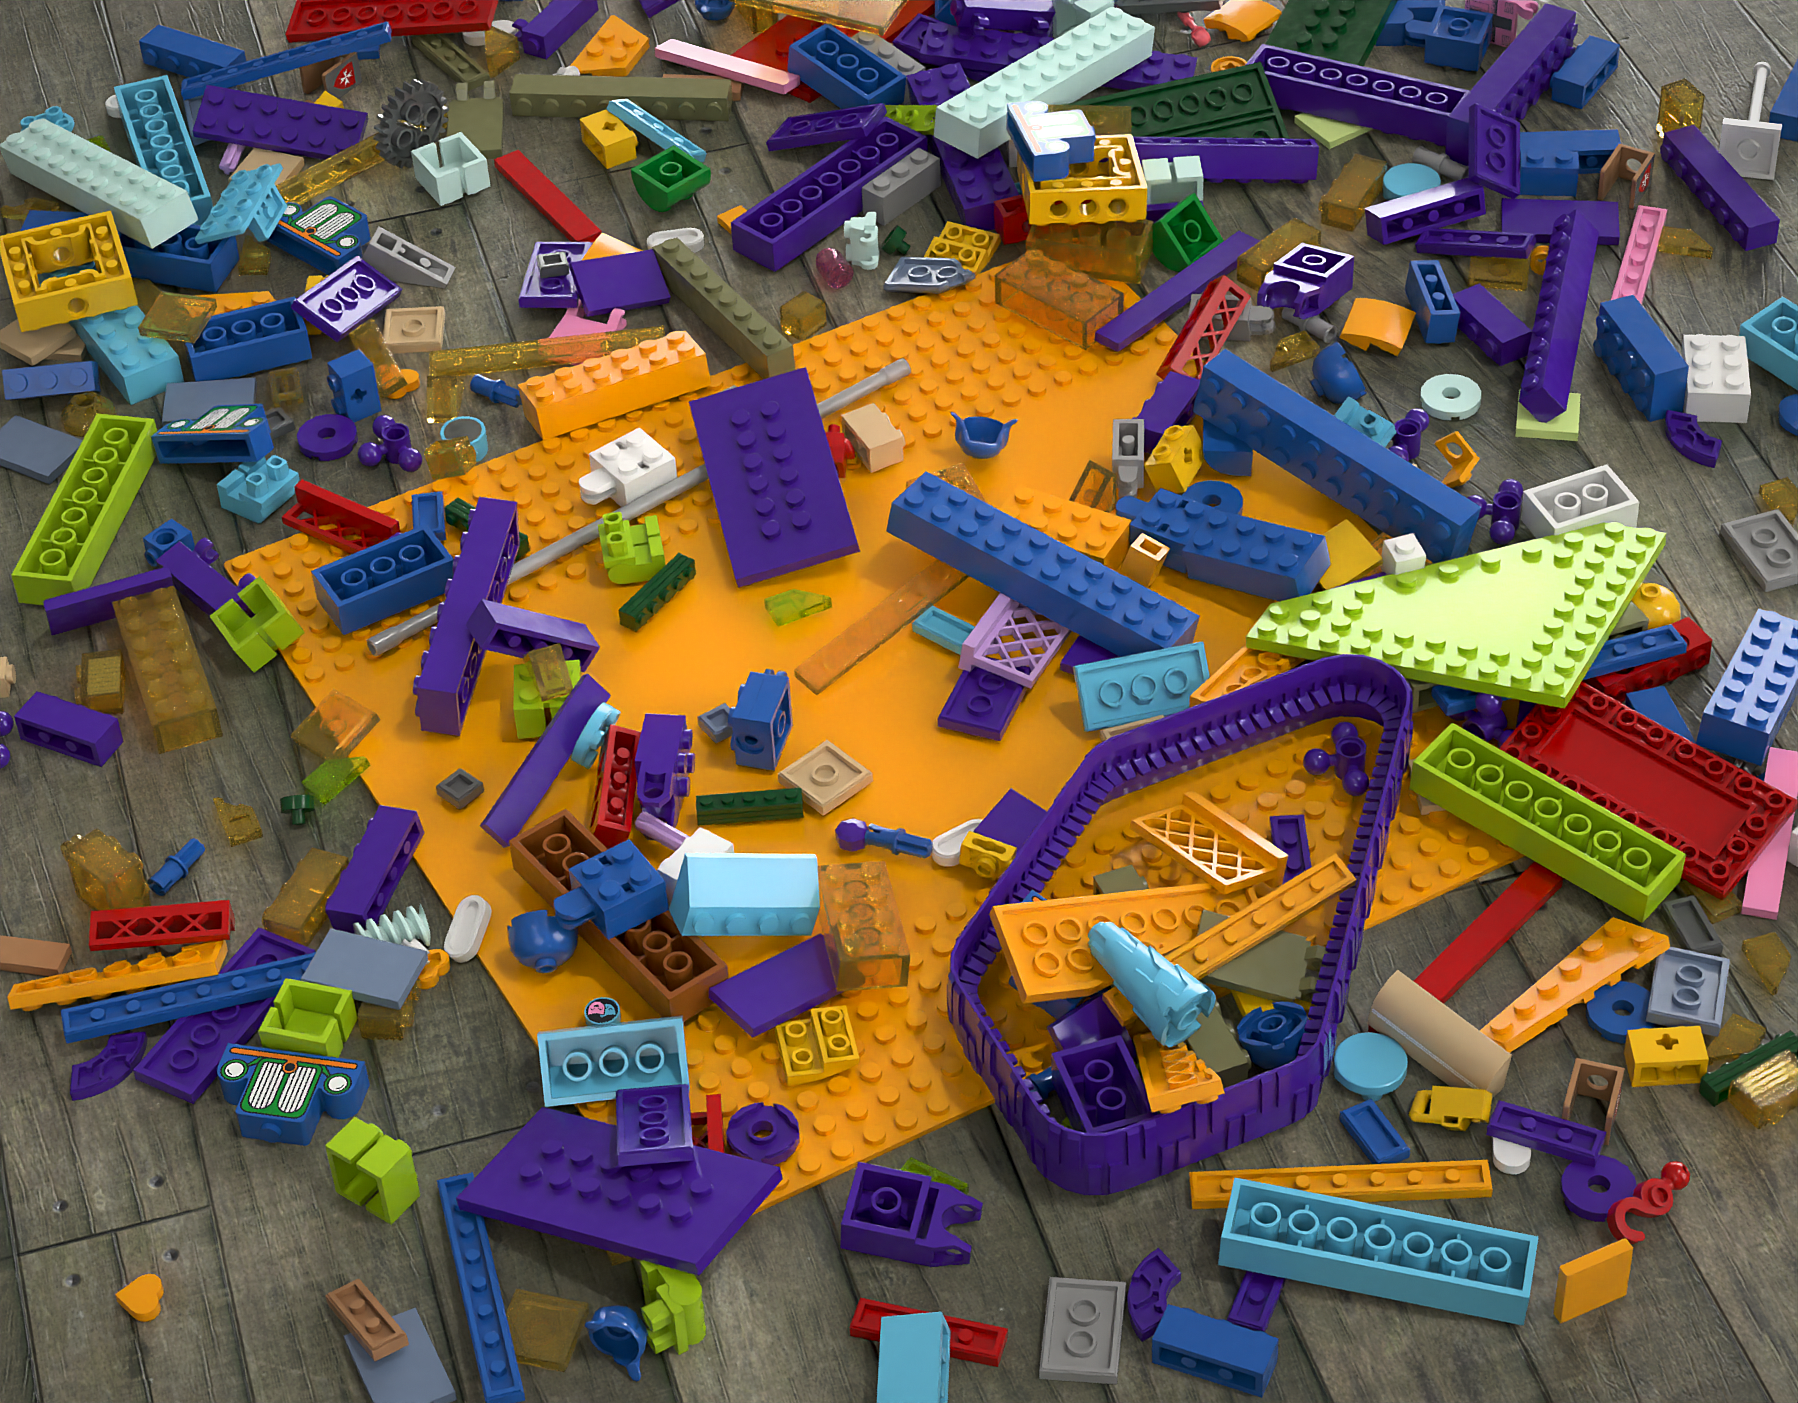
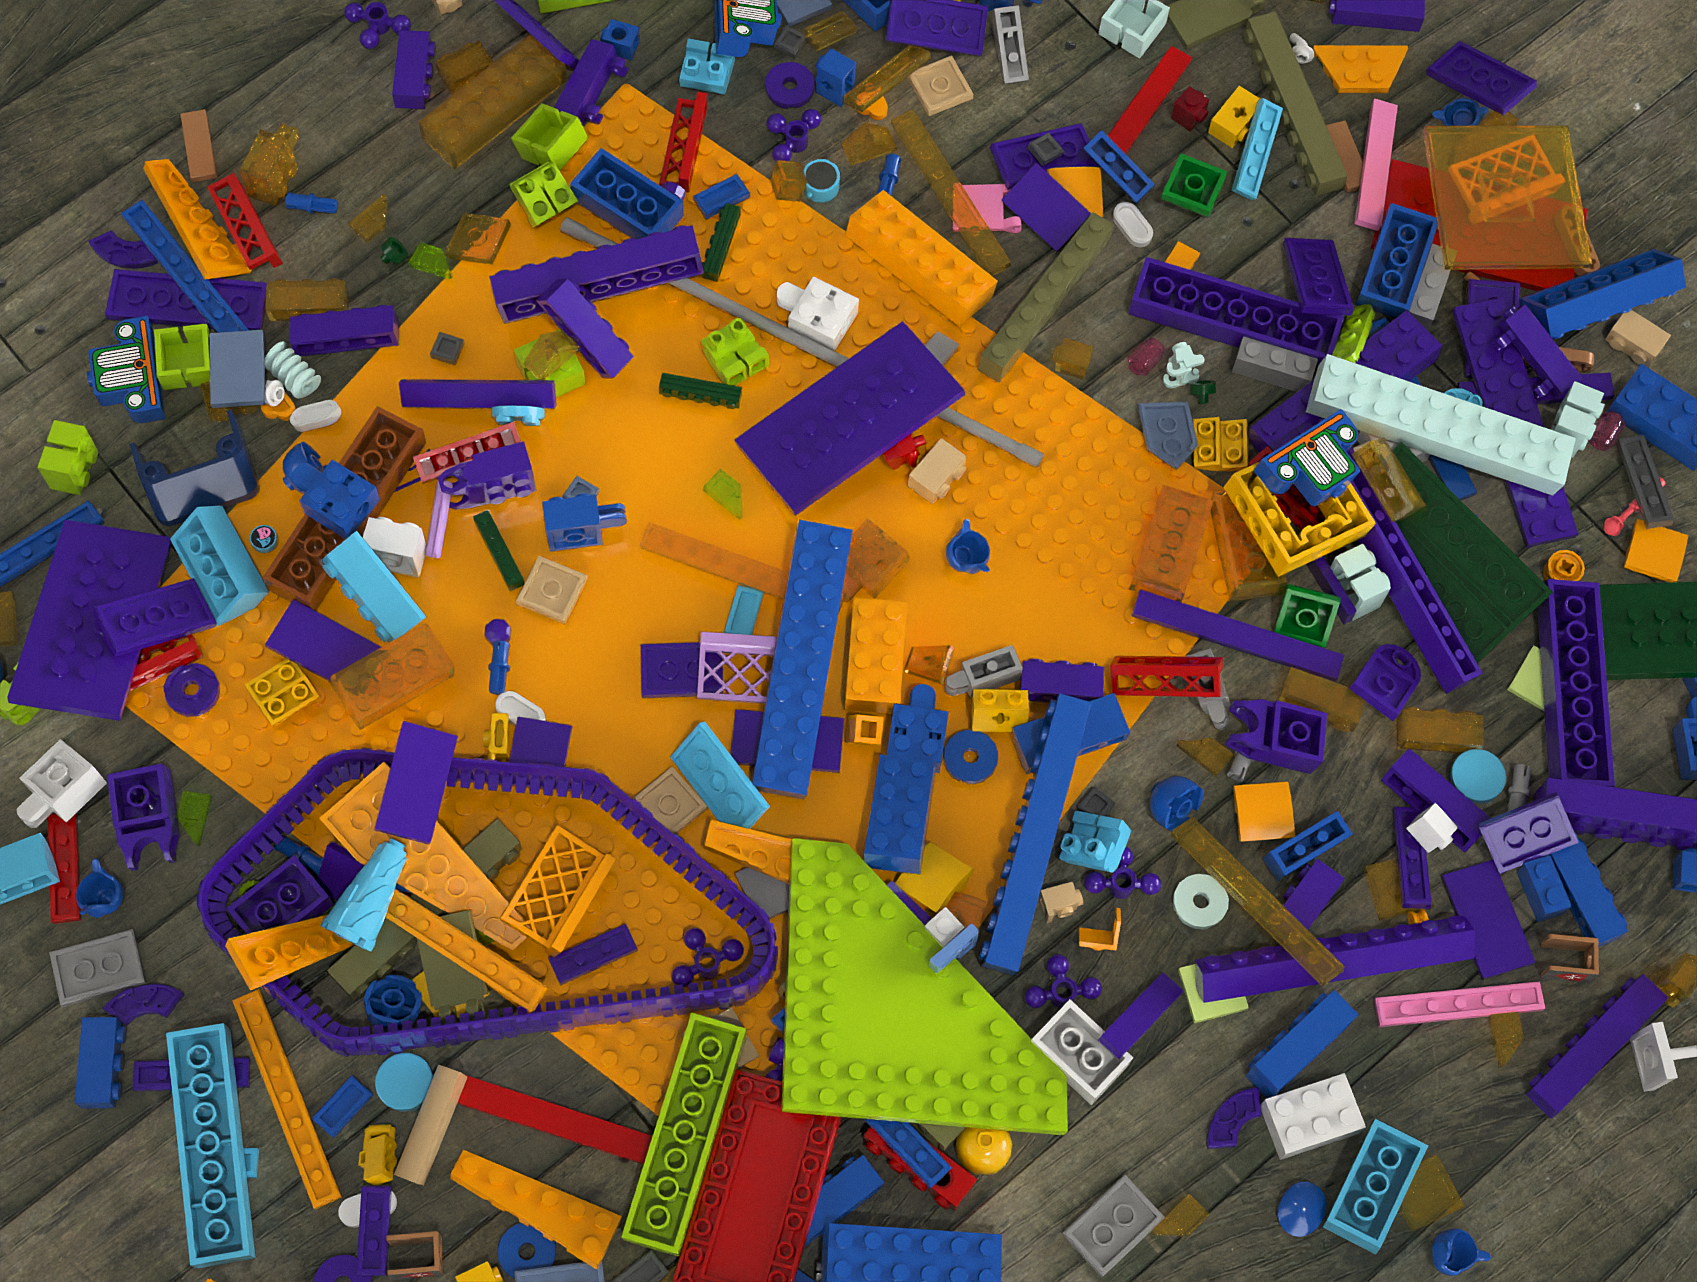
camera: 60 degrees right, 25 degrees up
none -> white brick [17,739,107,828]
none -> blue hair [75,858,124,918]
none -> dark blue windscreen [129,410,260,526]
none -> dark purple tile [374,721,458,845]
none -> lime hips [509,161,578,228]
none -> medium blue tile [929,923,979,974]
none -> blue brick [1083,130,1155,205]
none -> dark purple tile [1098,972,1184,1060]
none -> dark red brick [1171,86,1209,132]
none -> clear yellow tile [1171,817,1344,986]
none -> dark purple tile [1349,644,1421,721]
none -> white brick [1406,803,1458,853]

